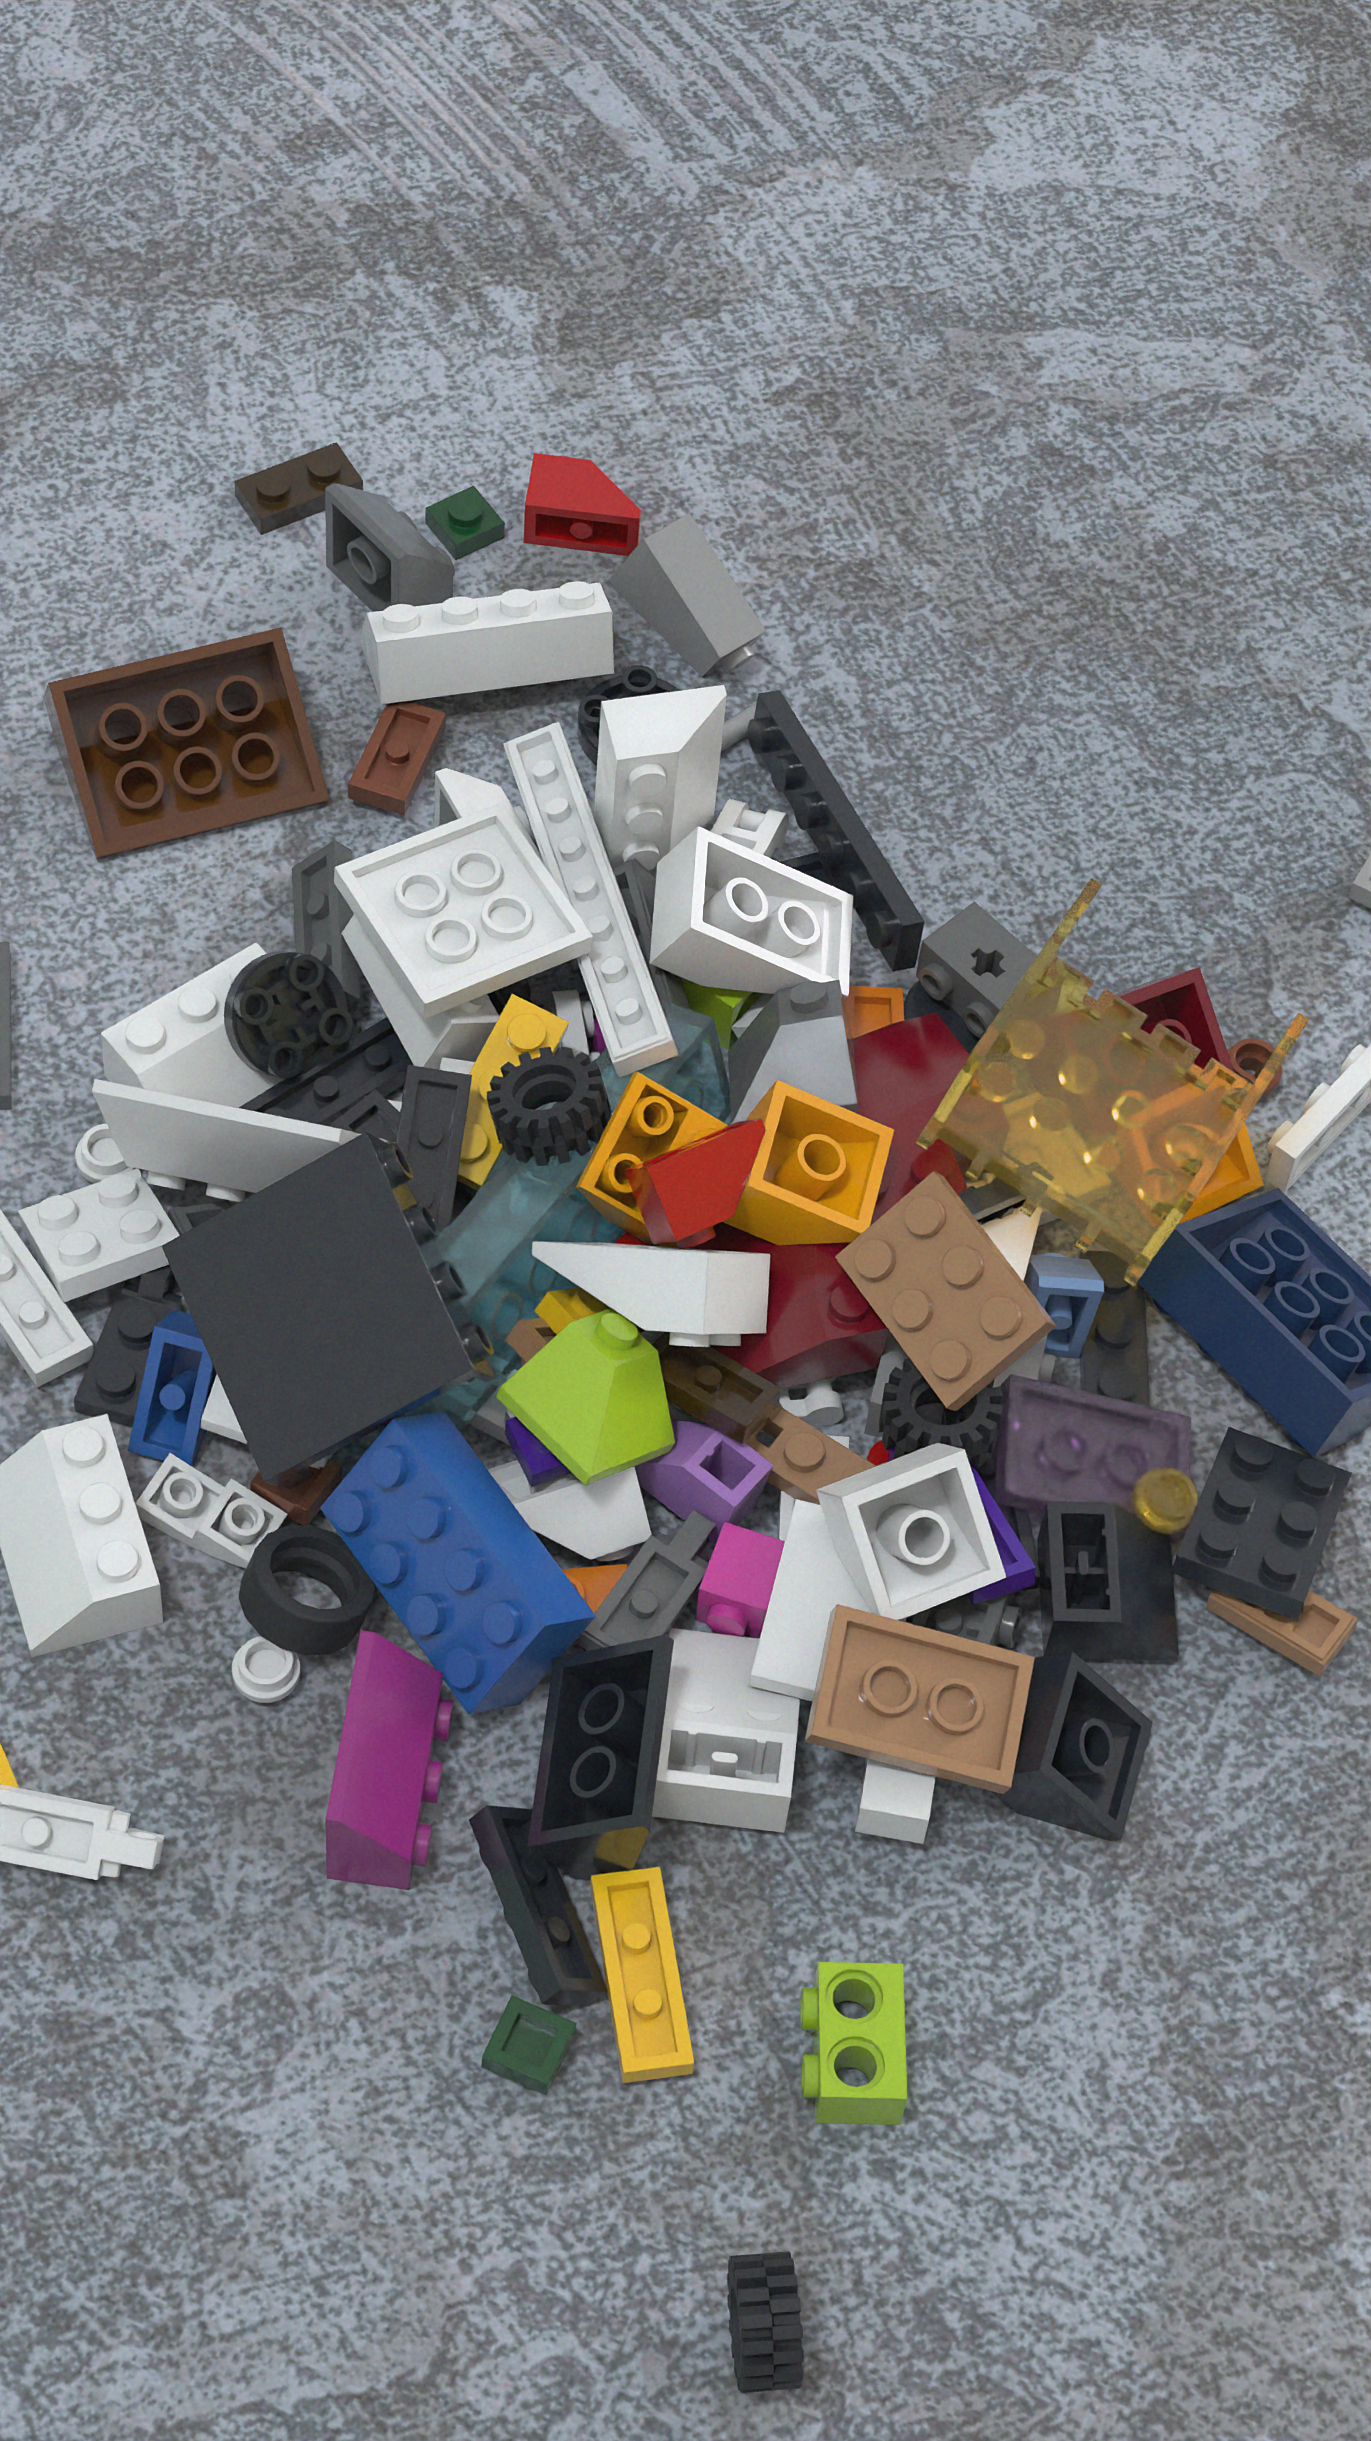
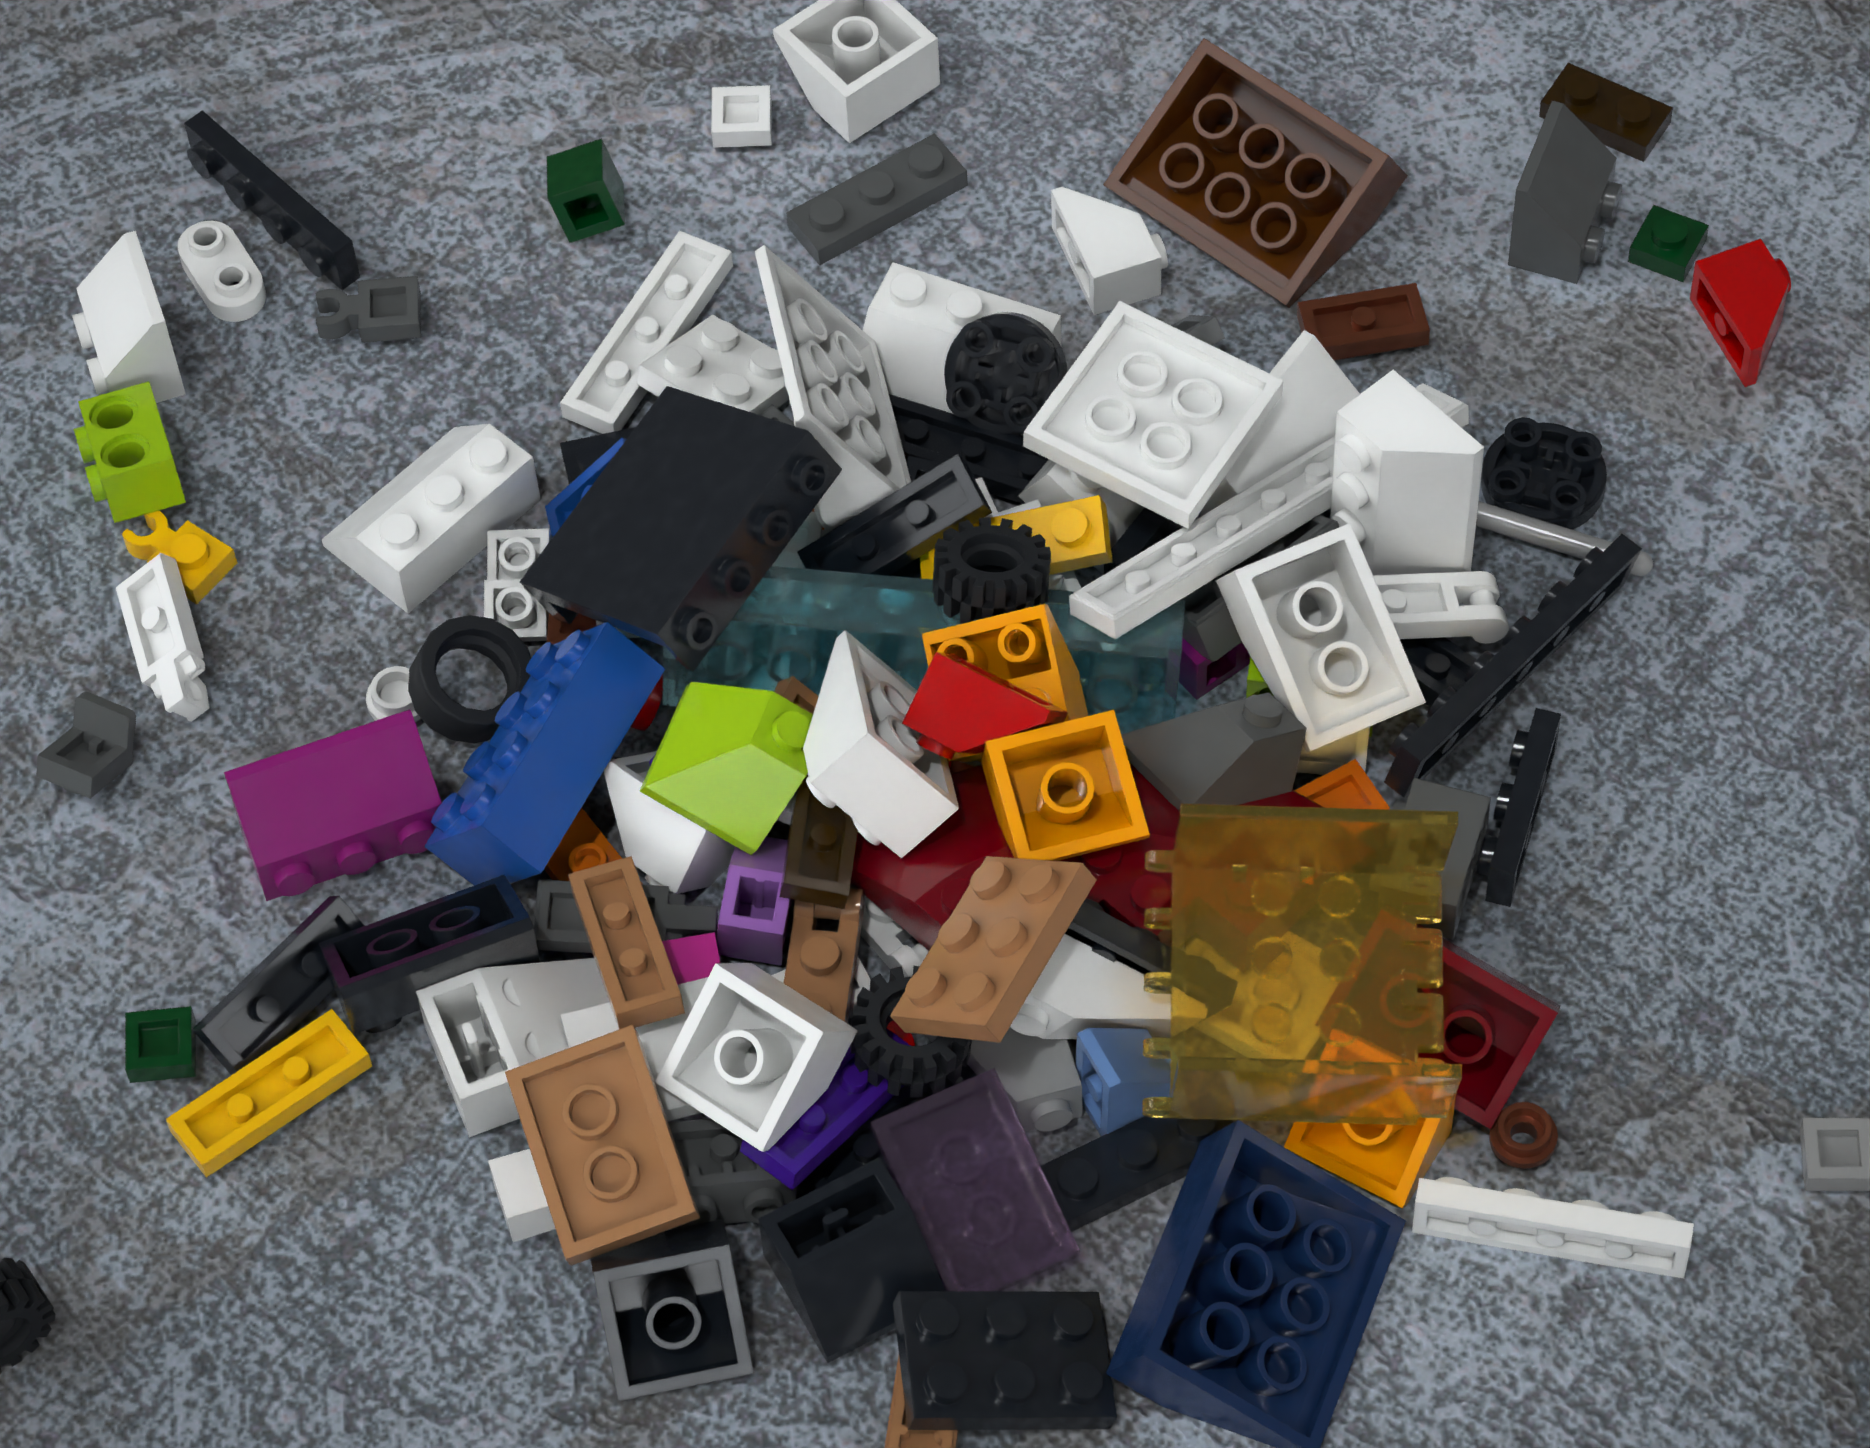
camera: 70 degrees right, 0 degrees up
white slope [361,581,614,704] -> none
light grey slope [609,513,766,677] -> none
lime brick [800,1962,907,2125] -> none
clear yellow plate [1132,1468,1198,1534] -> none
none -> dark grey bracket [36,691,136,799]
none -> medium nougat plate [568,856,685,1029]
none -> white slope [1051,187,1168,315]
none -> black plate [1477,708,1561,907]

